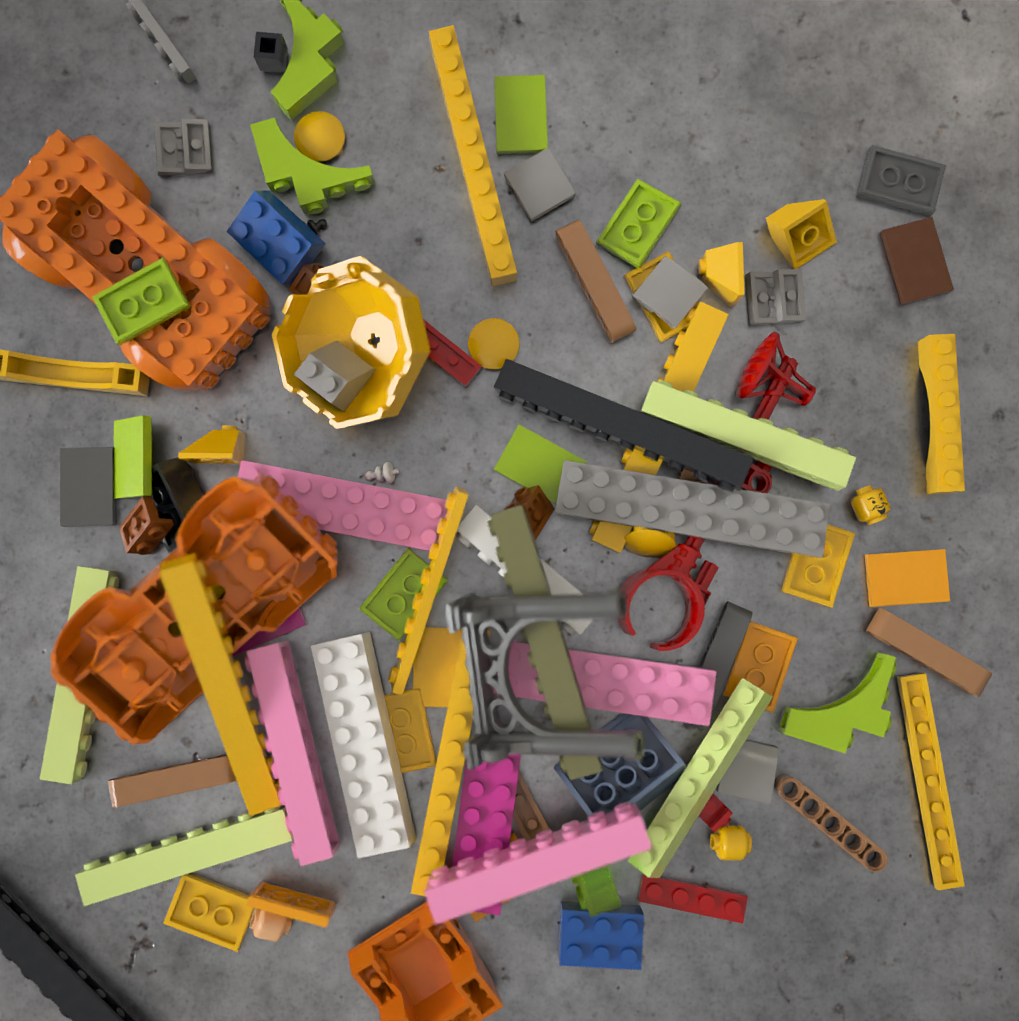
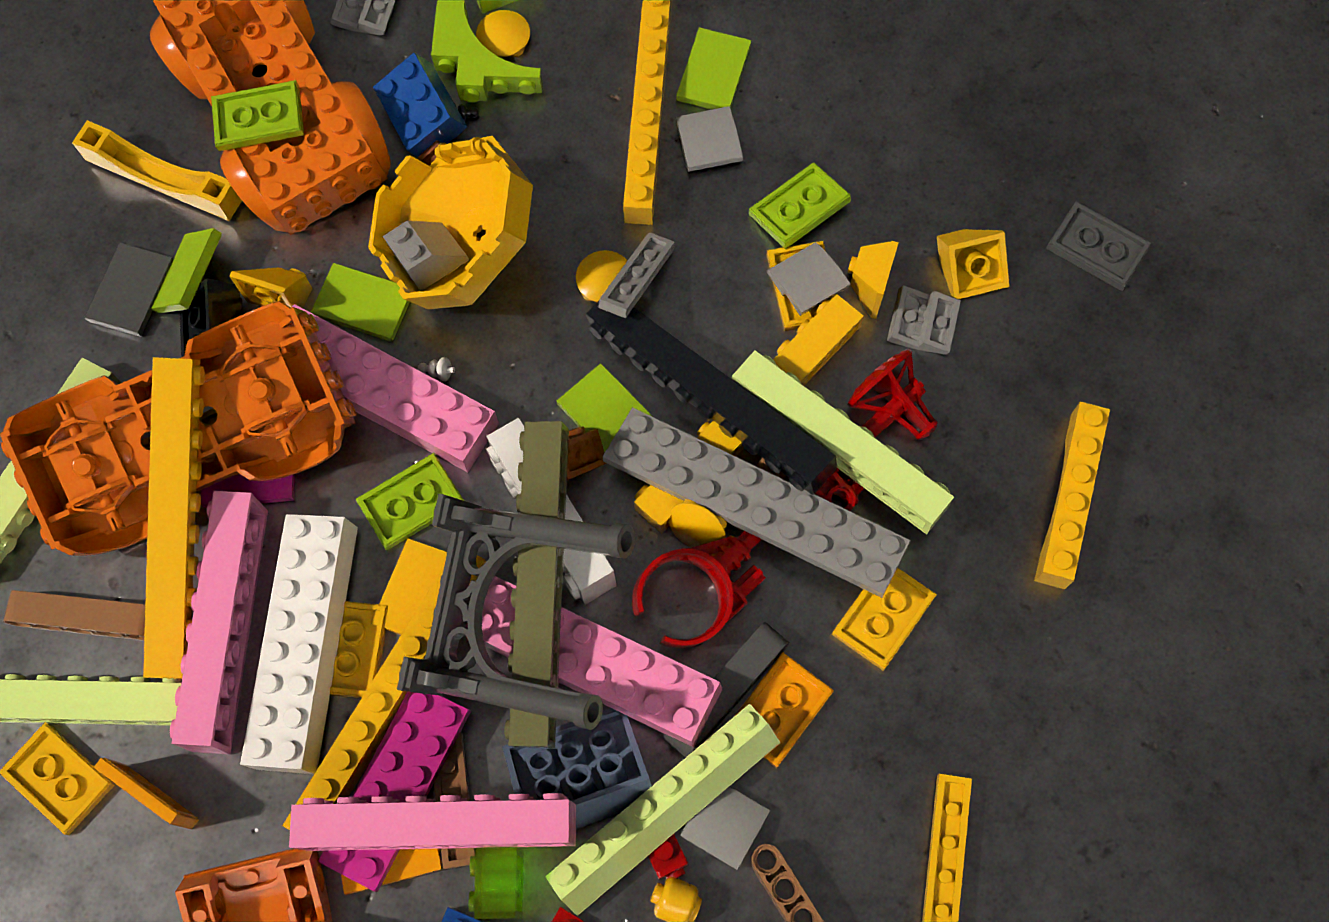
camera: 25 degrees right, 15 degrees down
dark orange bracket [119,496,174,555] -> none
light nougat head [250,908,292,942] -> none
yellow plate [388,486,469,695] -> none
red plate [423,319,482,387] -> none
medium nougat beam [555,219,636,343] -> none
lime arch [778,652,897,754] -> none
yellow head [851,485,891,525] -> none
light orange tile [865,549,950,607] -> none
medium nougat beam [866,608,992,697] -> none
reddish brown tile [880,217,954,305] -> none
none -> lime tile [310,263,410,342]
none -> light grey plate [599,232,675,318]

